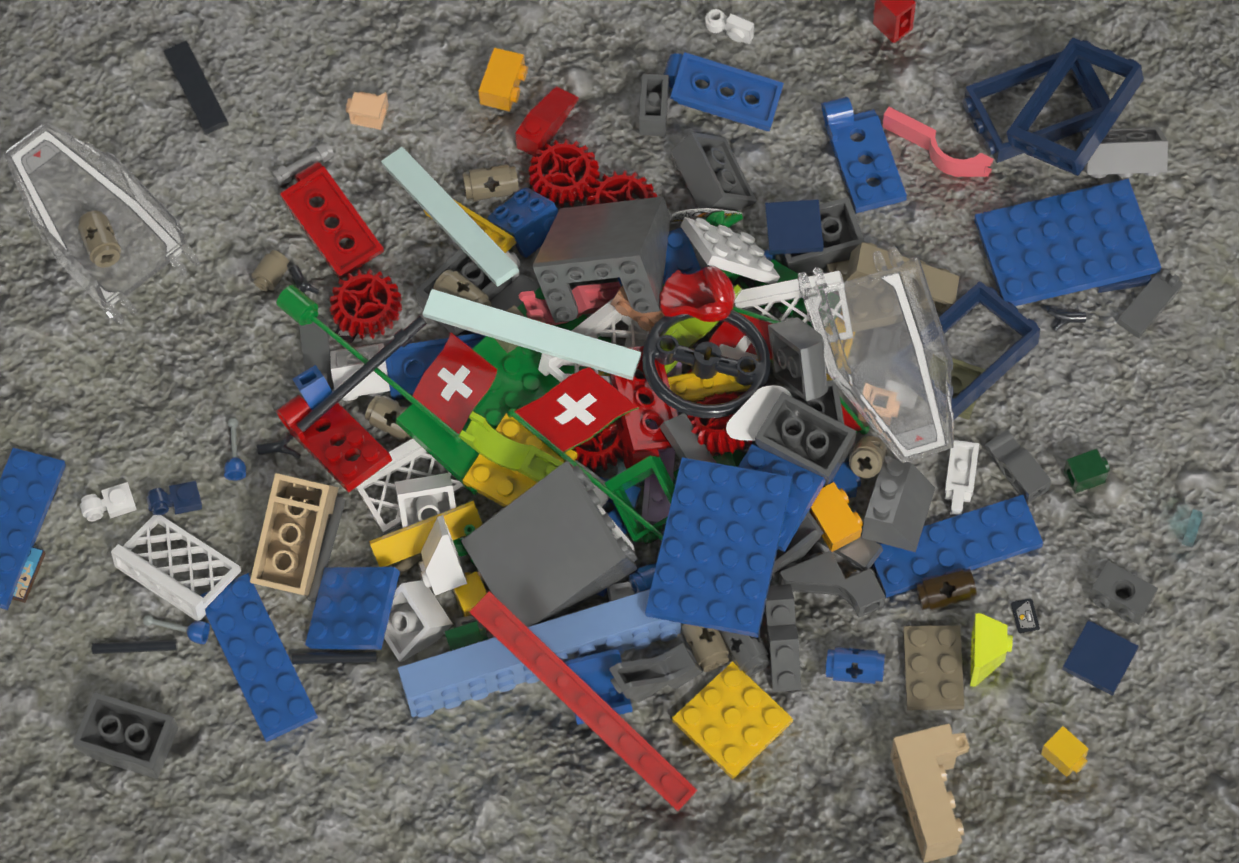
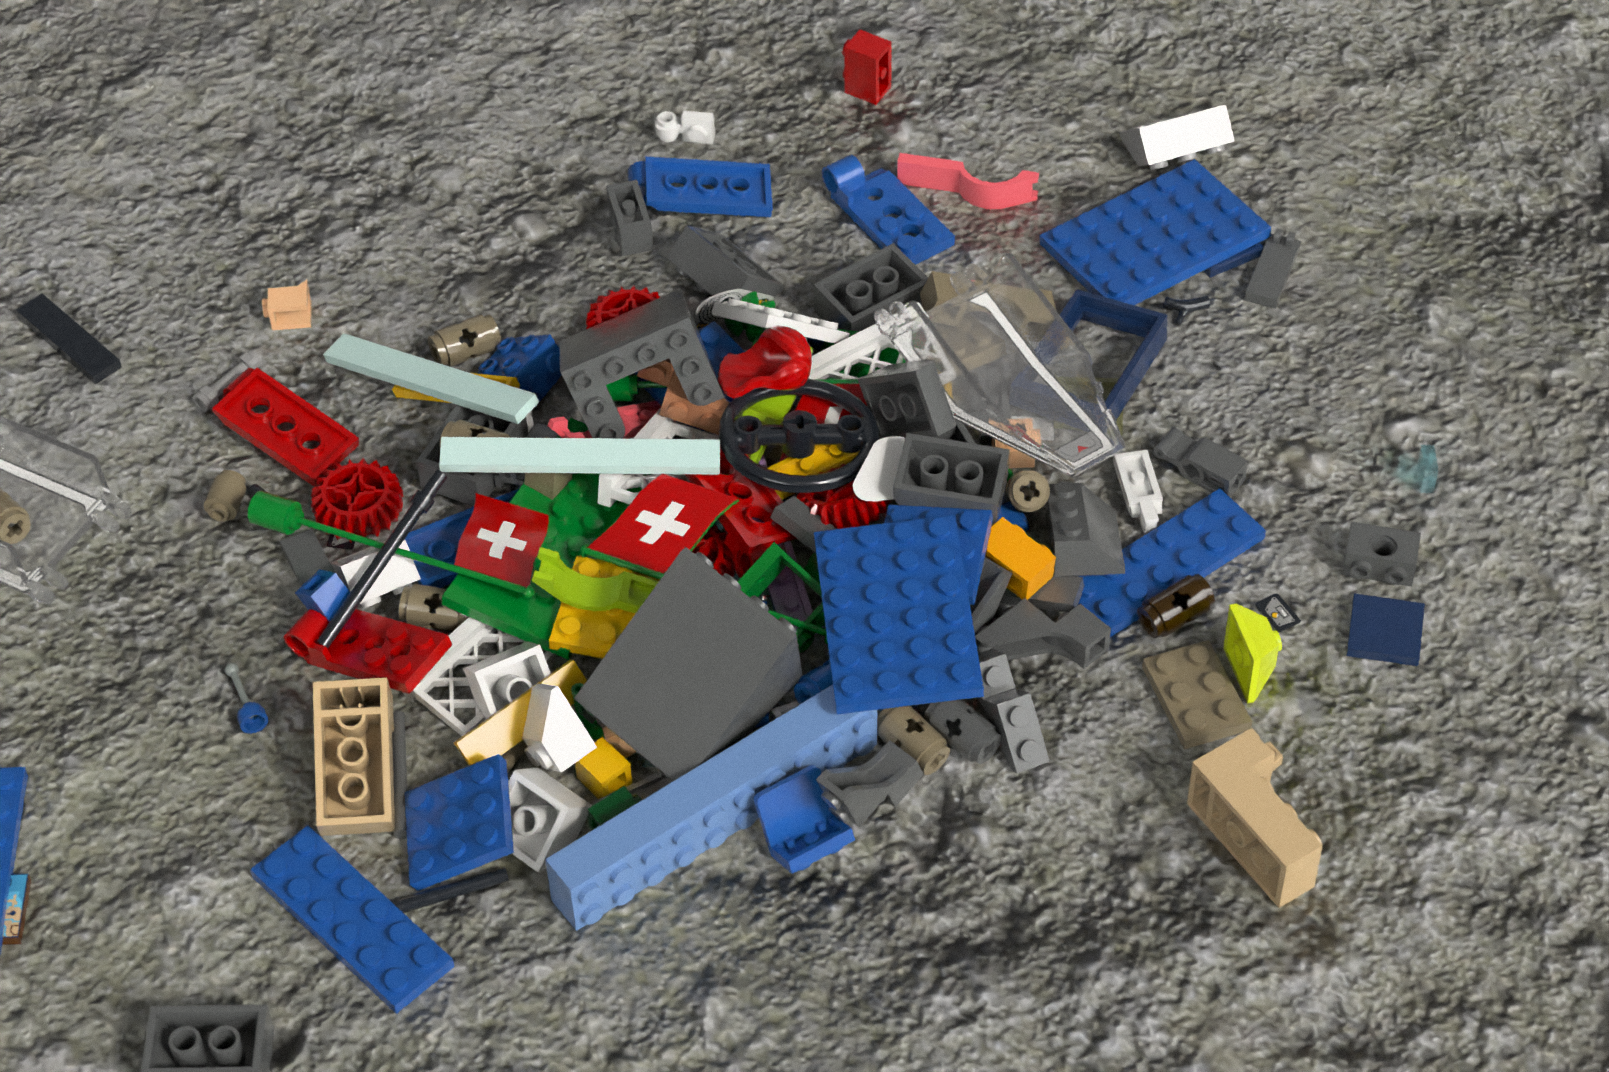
camera: 20 degrees left, 15 degrees down
white plate [80,482,137,521] -> none
black bar [92,639,178,654] -> none
white fence [111,515,241,621] -> none
hinge [143,615,210,645] -> none
dark blue plate [146,481,202,515] -> none
black bar [257,434,301,459] -> none
red plate [469,591,697,811] -> none
light orange brick [478,48,528,111] -> none
red slope [515,86,579,157] -> none
red gear [528,138,600,208] -> none
yellow plate [672,661,793,780] -> none
dark blue tile [765,199,823,255] -> none
blue piece [826,647,885,684] -> none
dark blue door [962,51,1110,163] -> none
dark blue door [1006,37,1144,176] -> none
yellow brick [1041,726,1089,777] -> none
dark green brick [1064,449,1110,494] -> none

